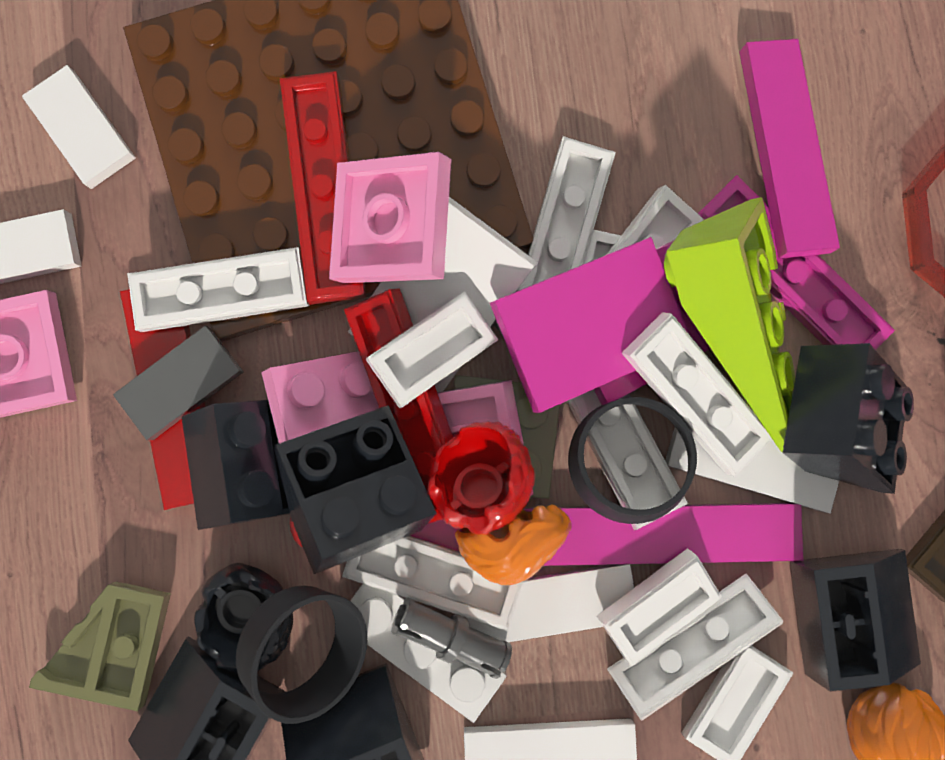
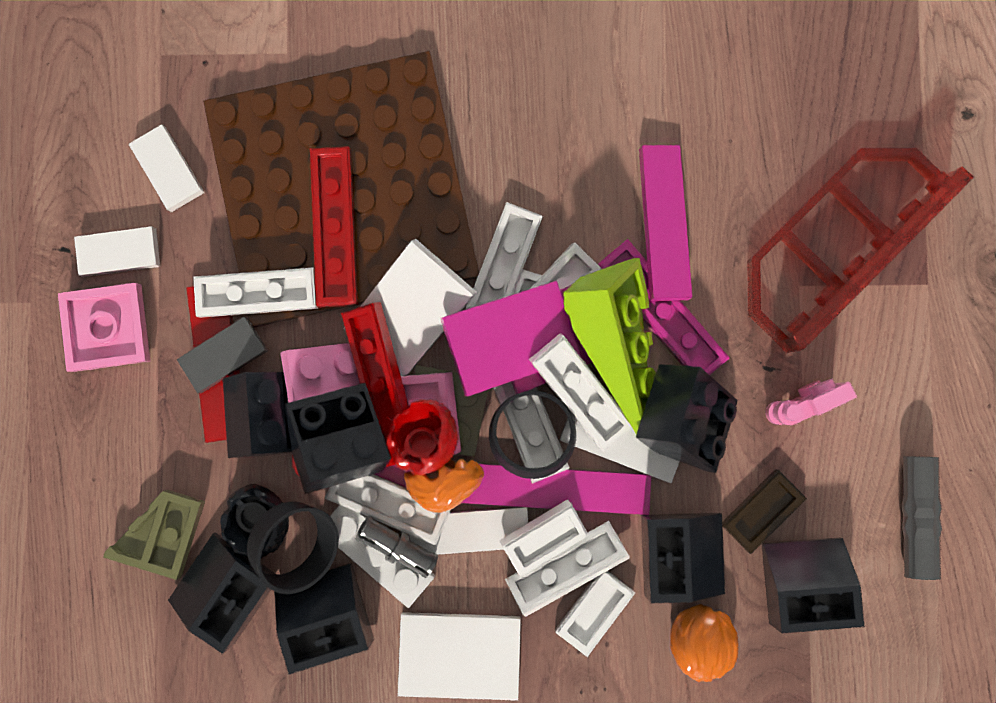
camera: 15 degrees right, 0 degrees up
bright pink plate [329,152,451,283] -> none
white tile [366,291,498,408] -> none

